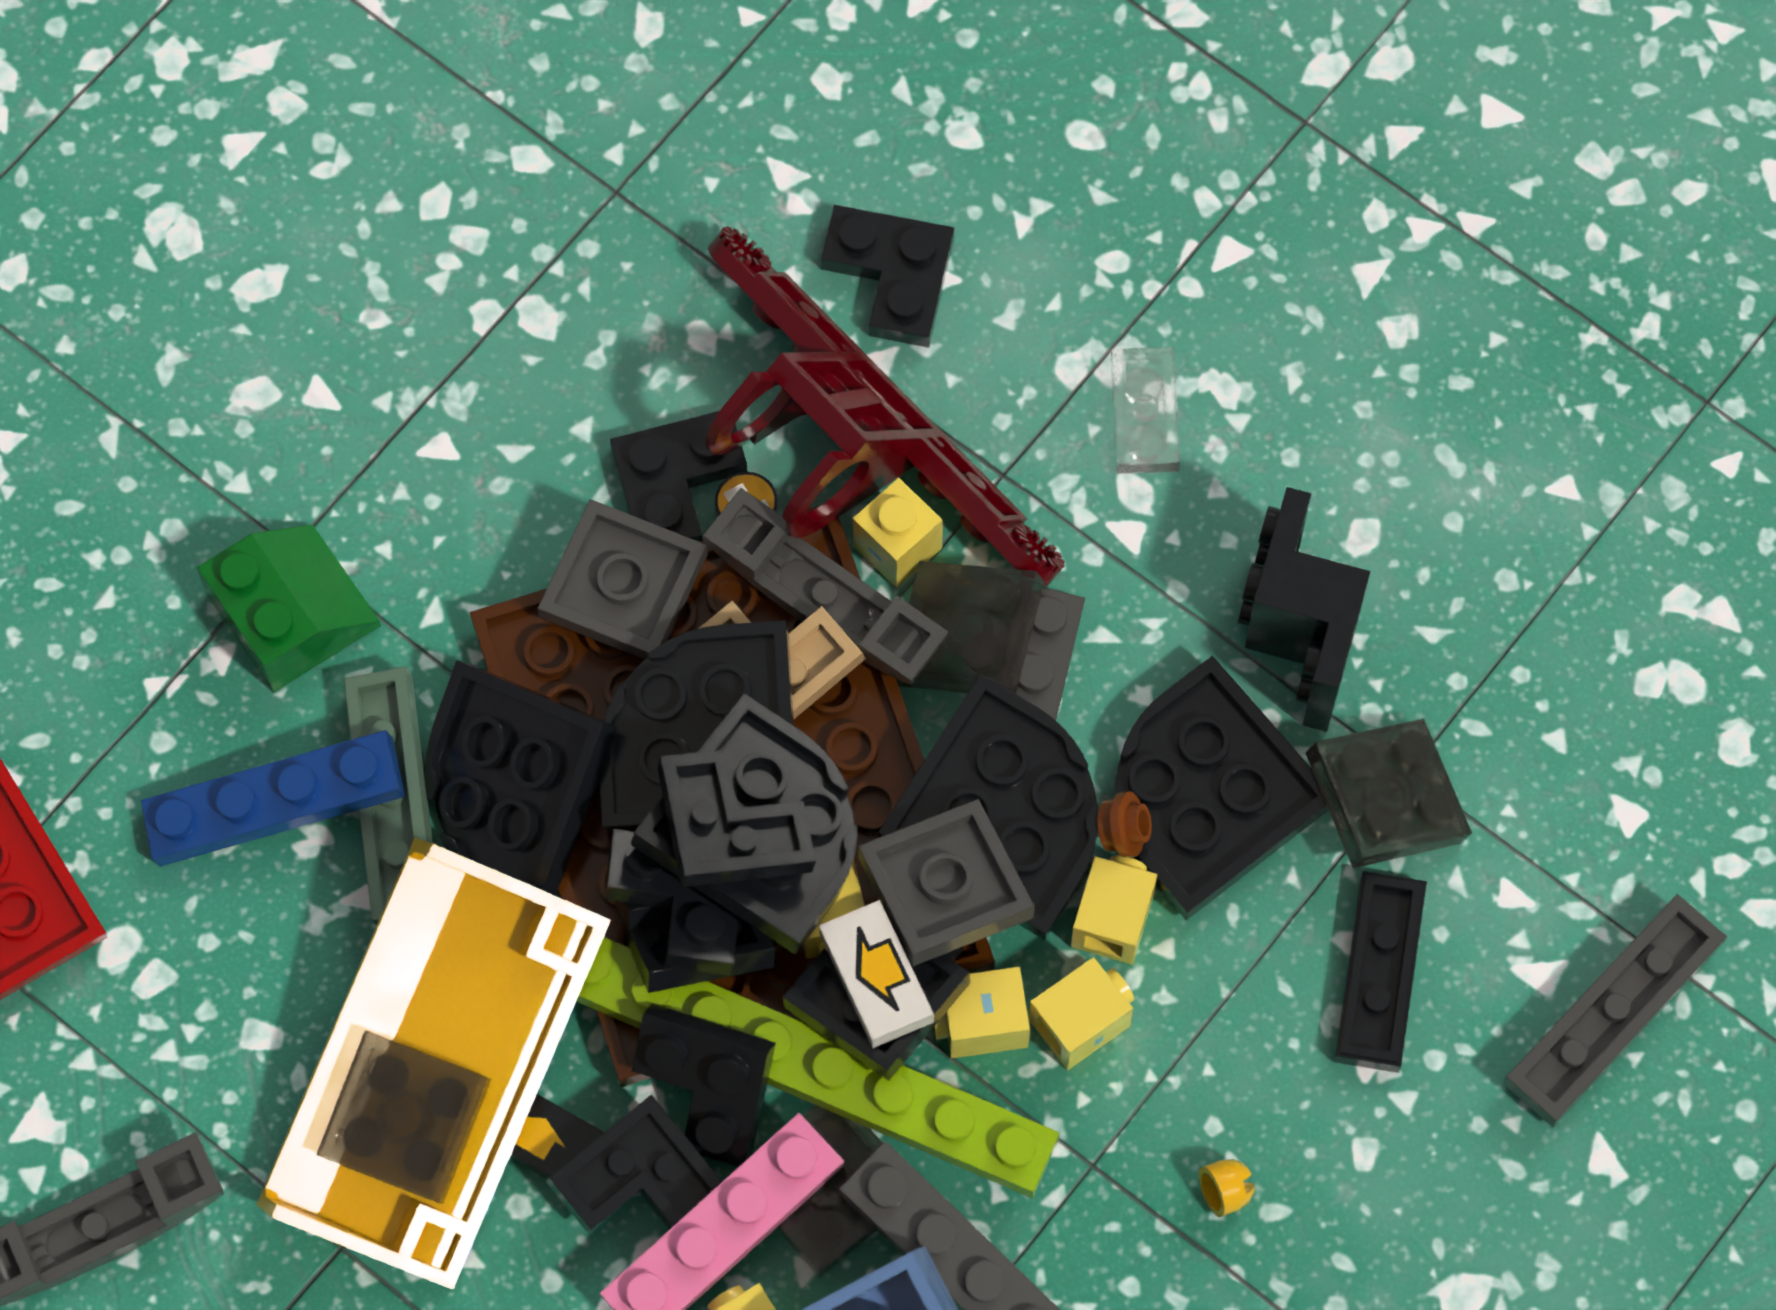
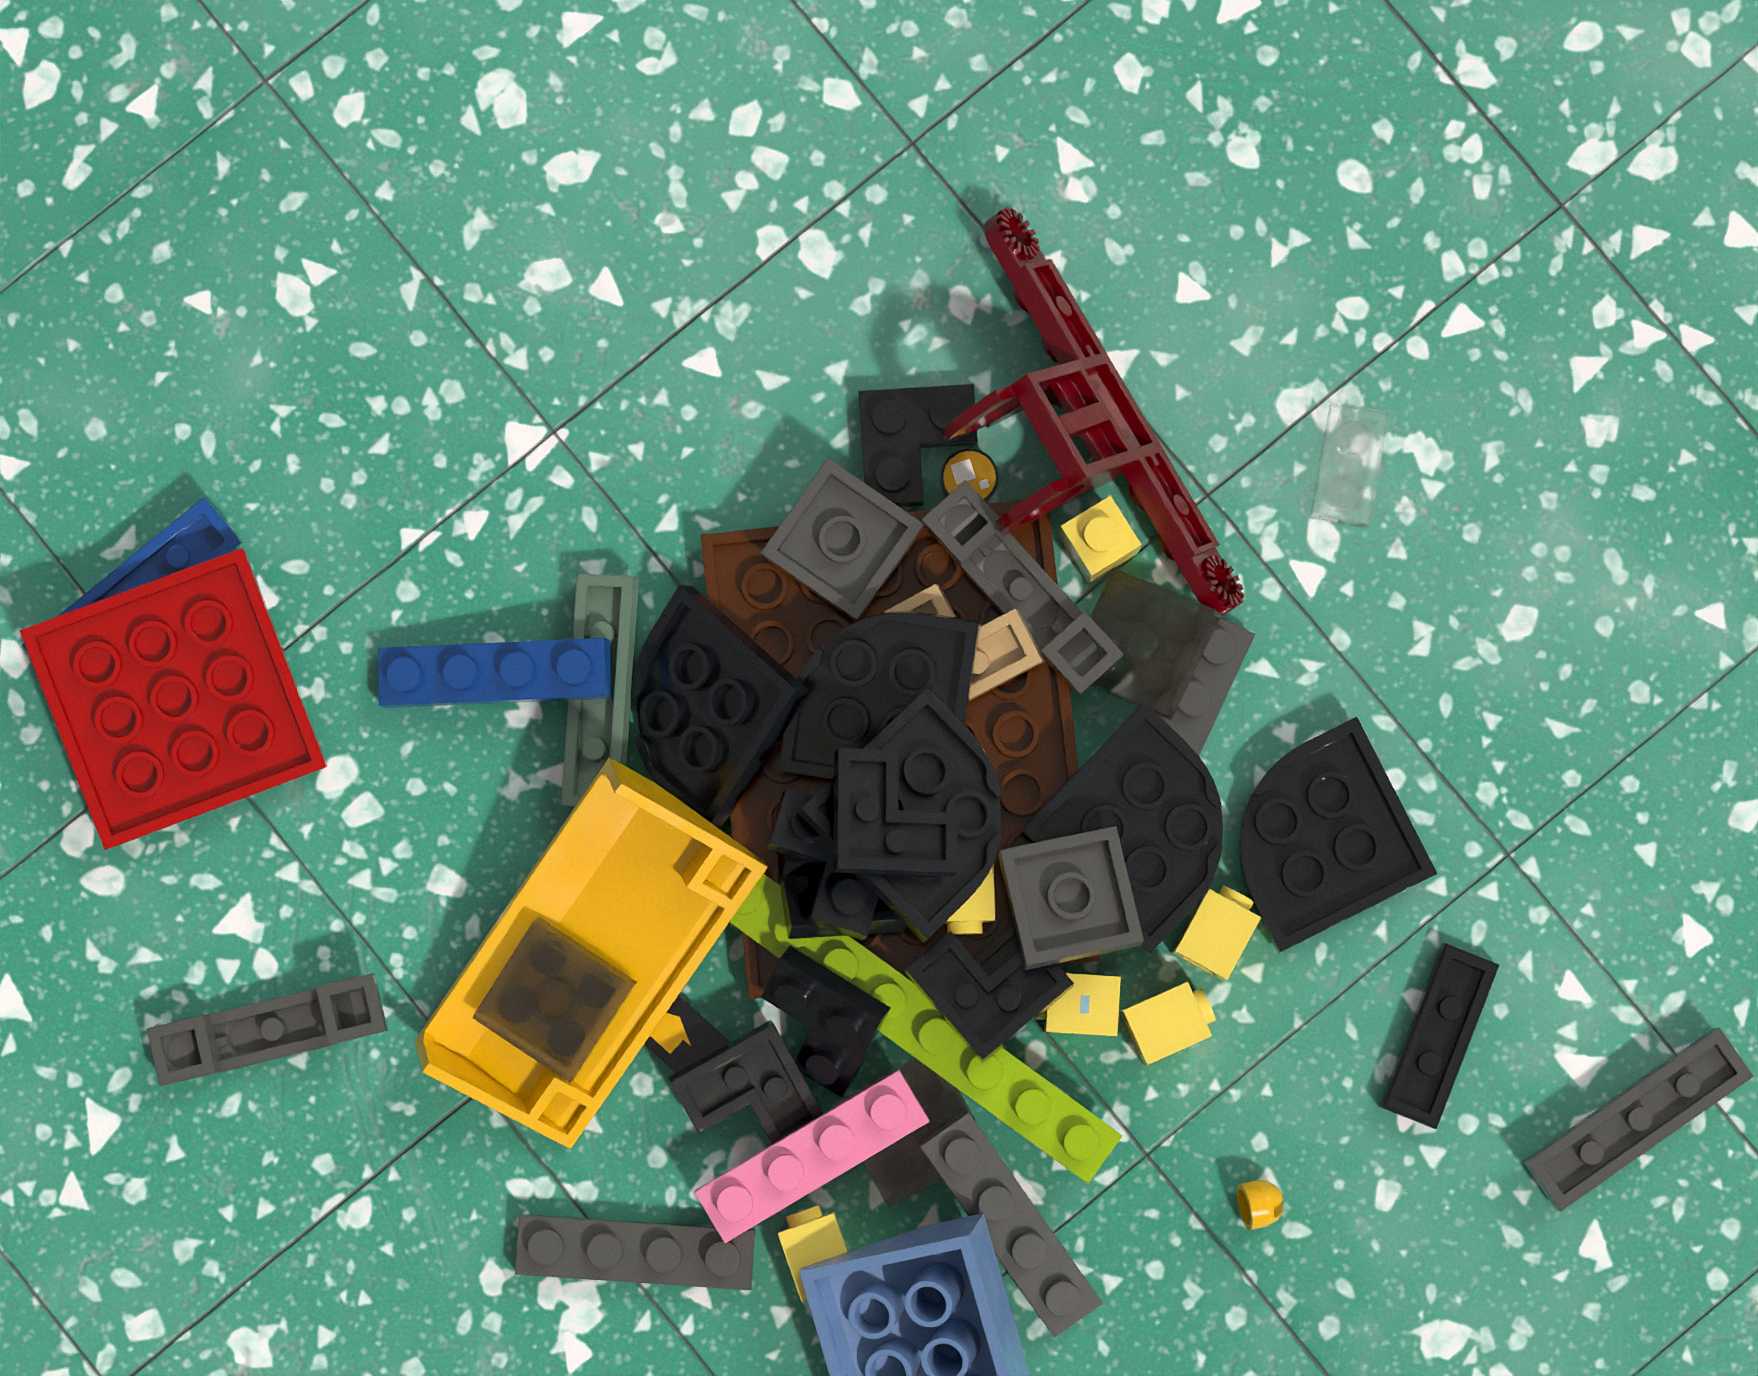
camera: 15 degrees right, 15 degrees up
green slope [197,524,381,693] -> none
white tile [819,900,934,1048] -> none
black plate [821,205,955,348] -> none
dark orange plate [1097,792,1152,857] -> none
black bracket [1238,487,1371,732] -> none
clear smoke plate [1305,719,1472,868] -> none

